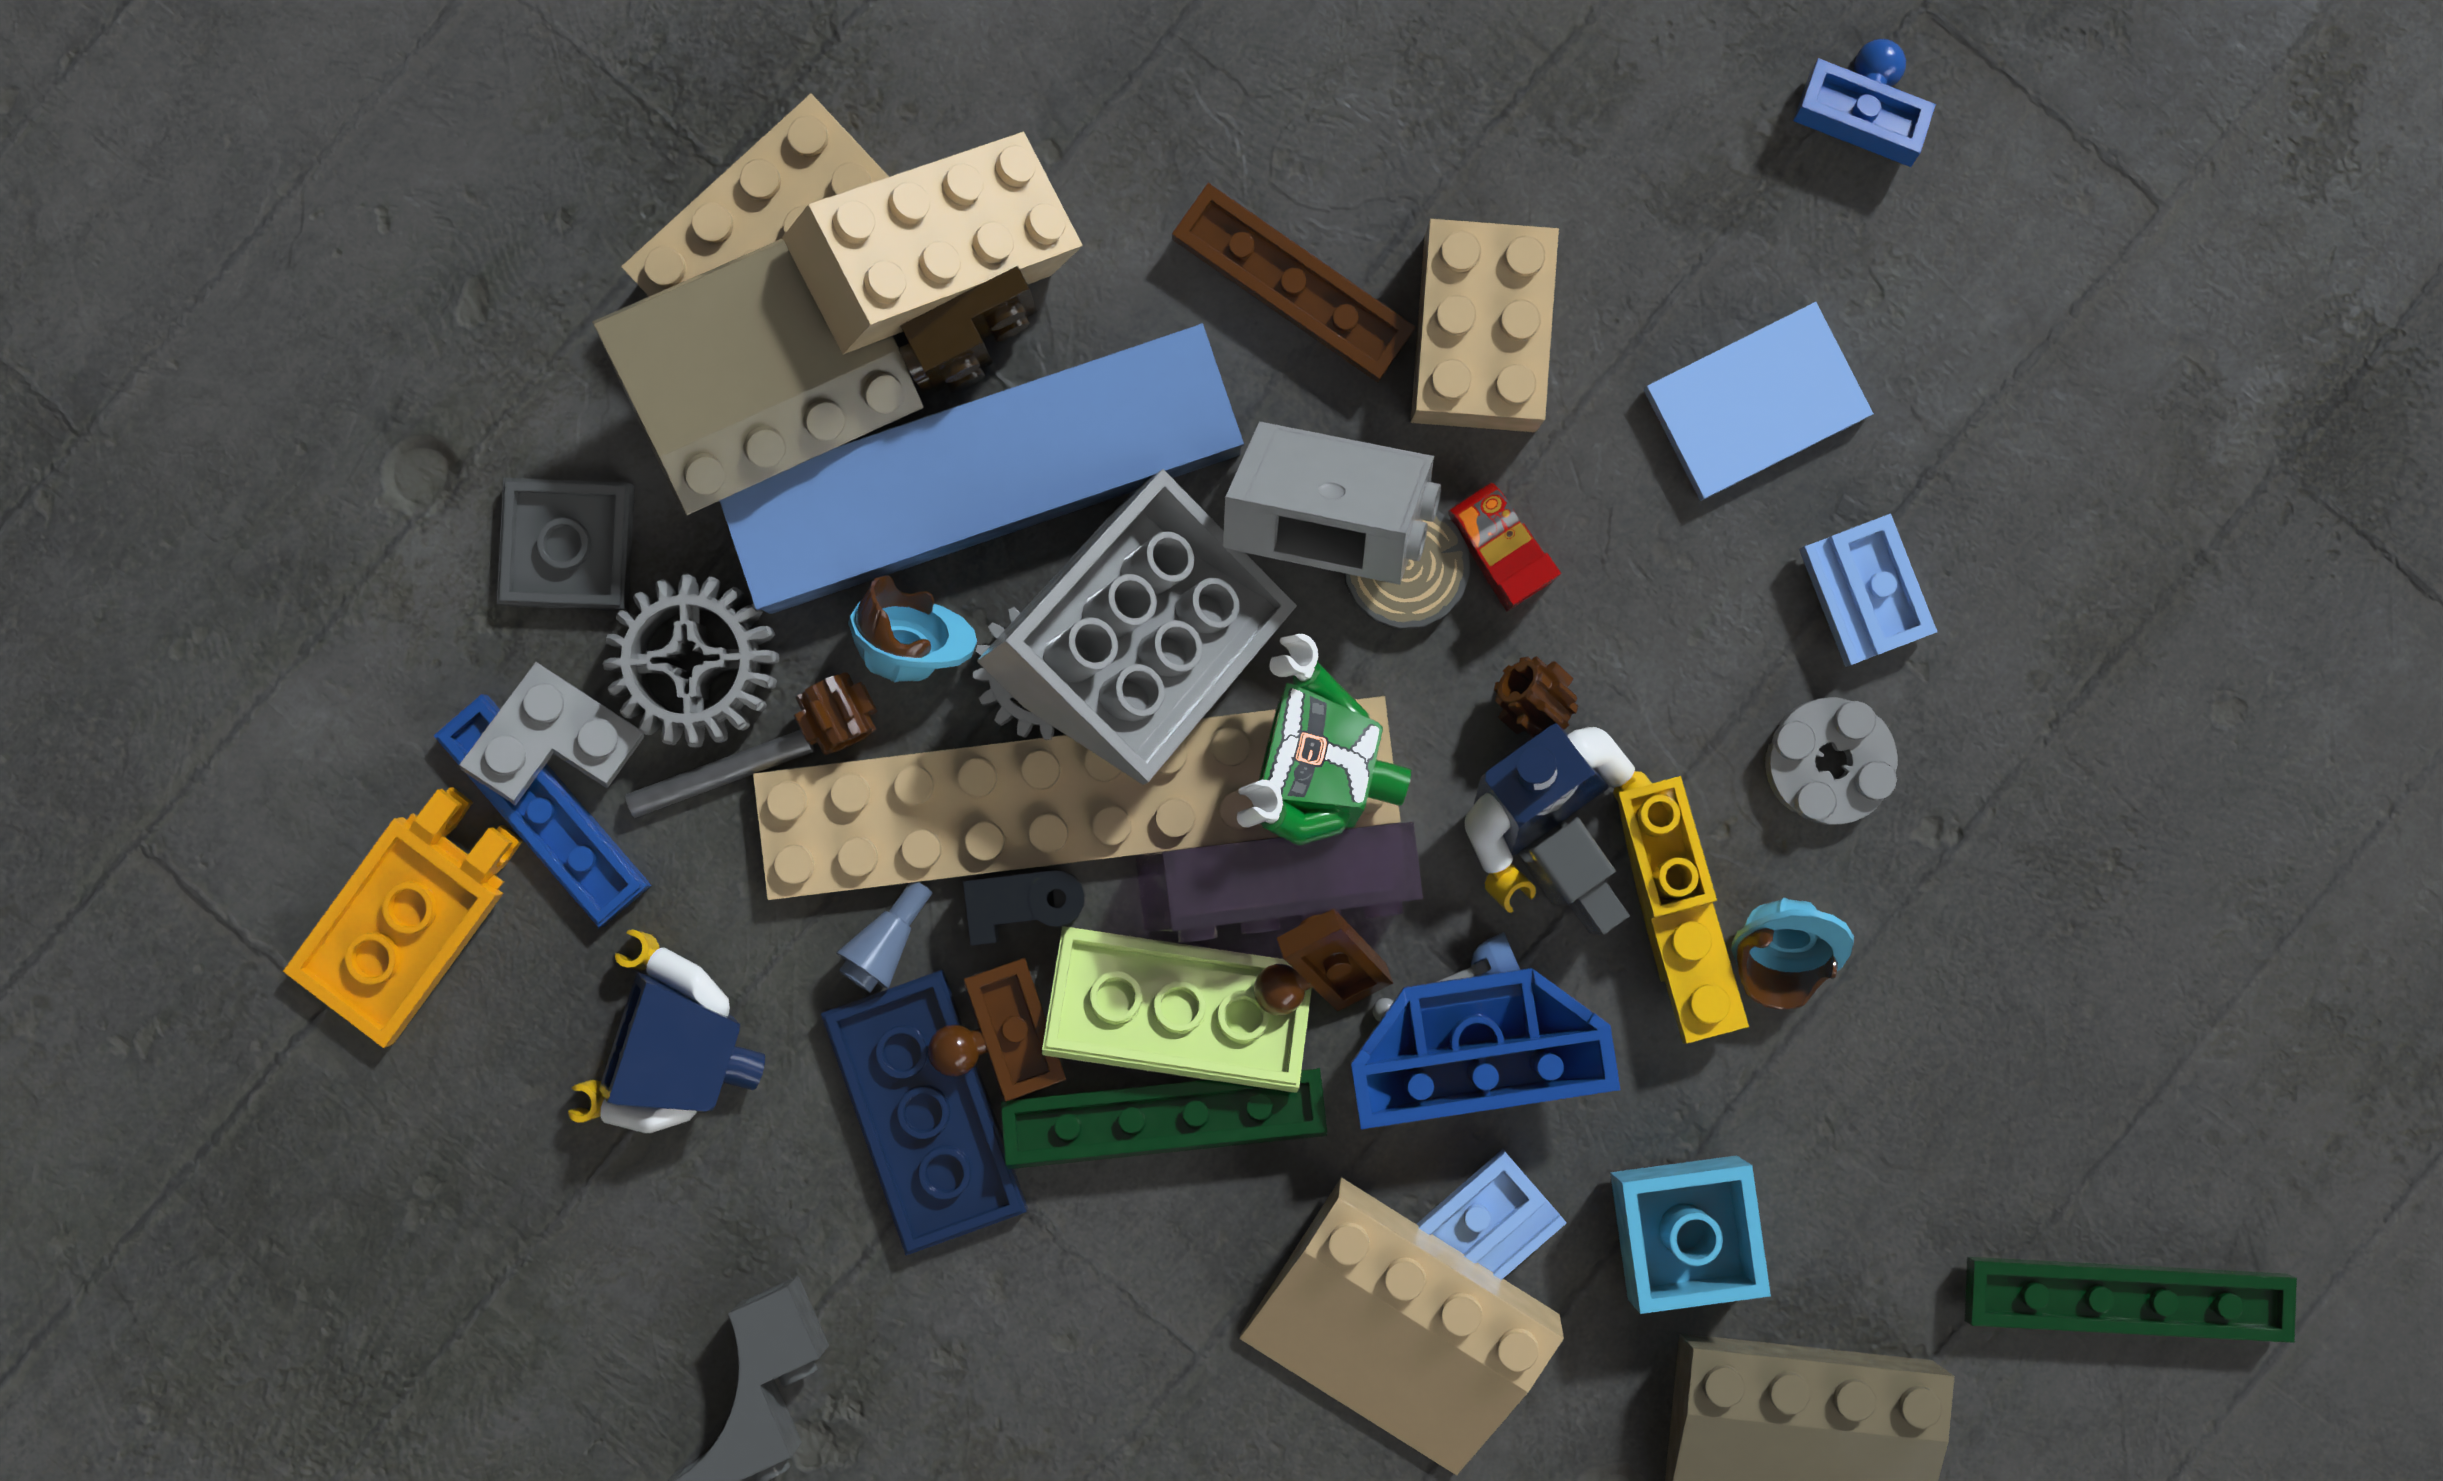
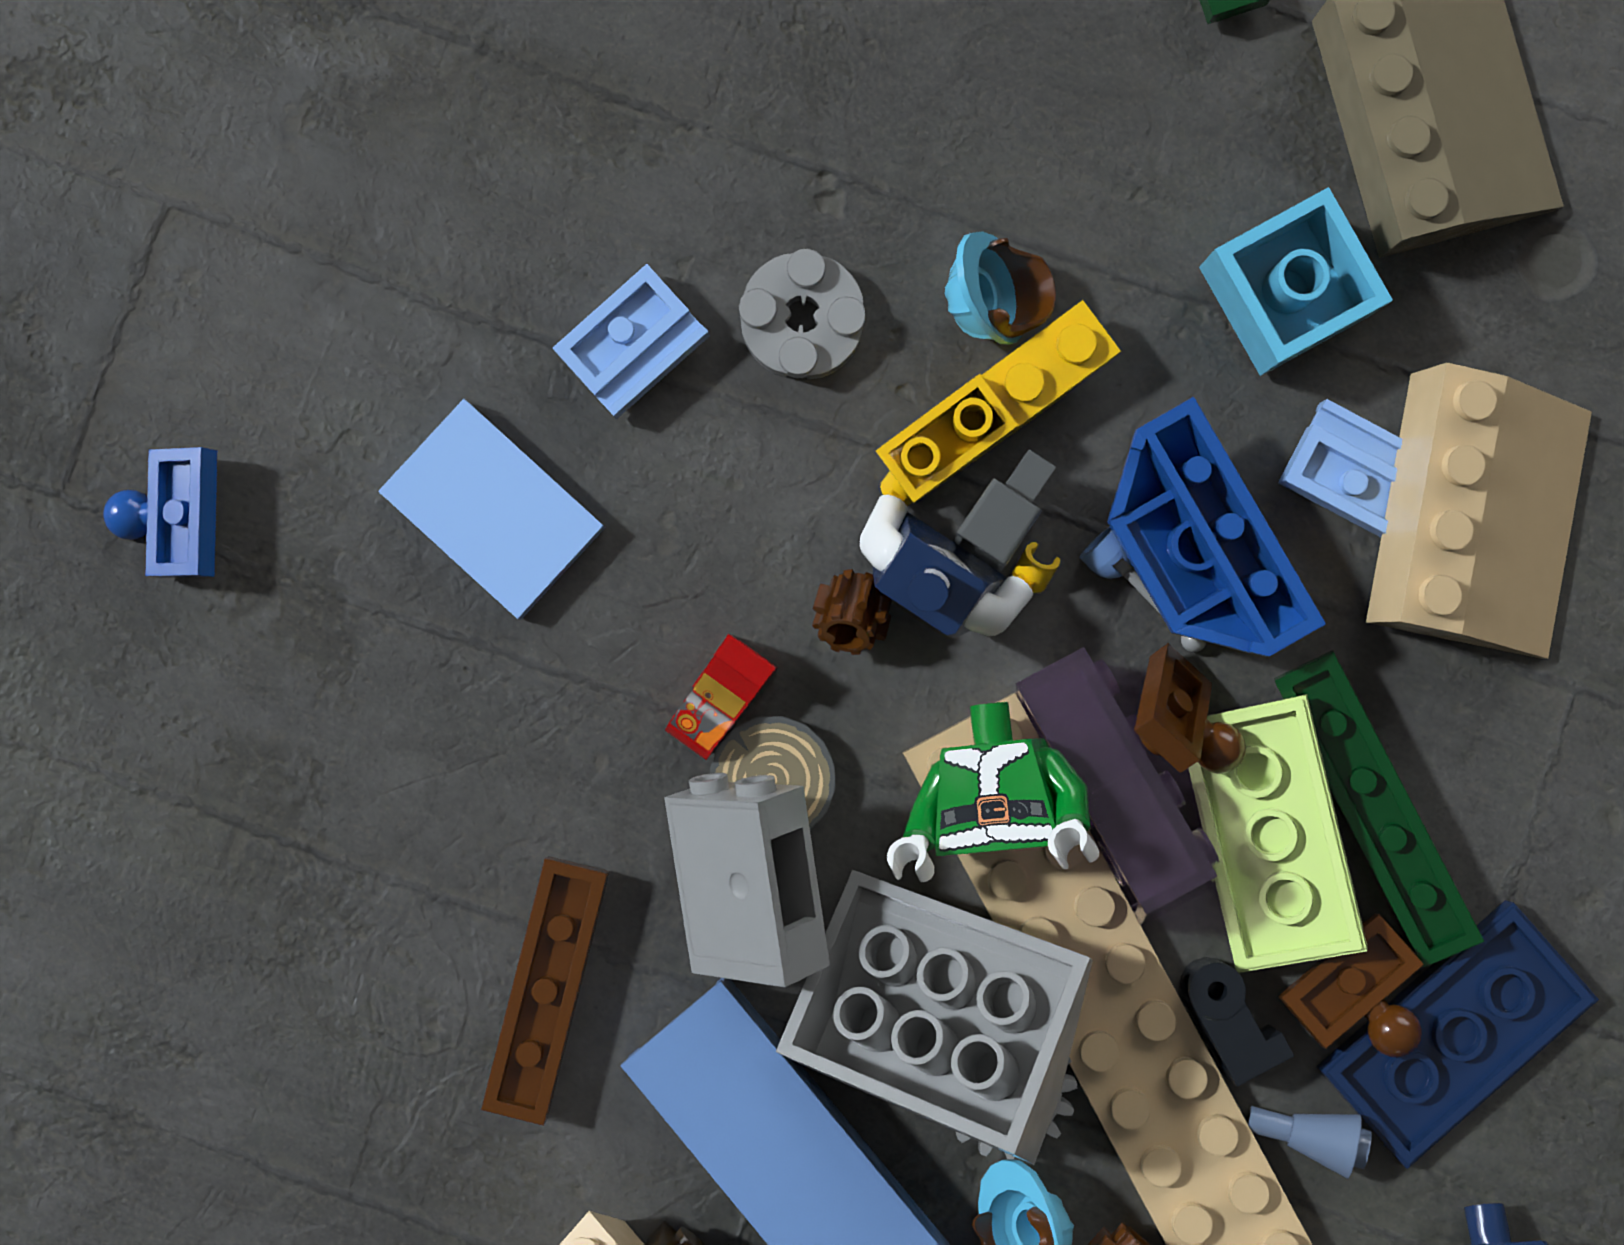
camera: 105 degrees left, 0 degrees up
tan brick [1411,219,1559,432] -> none

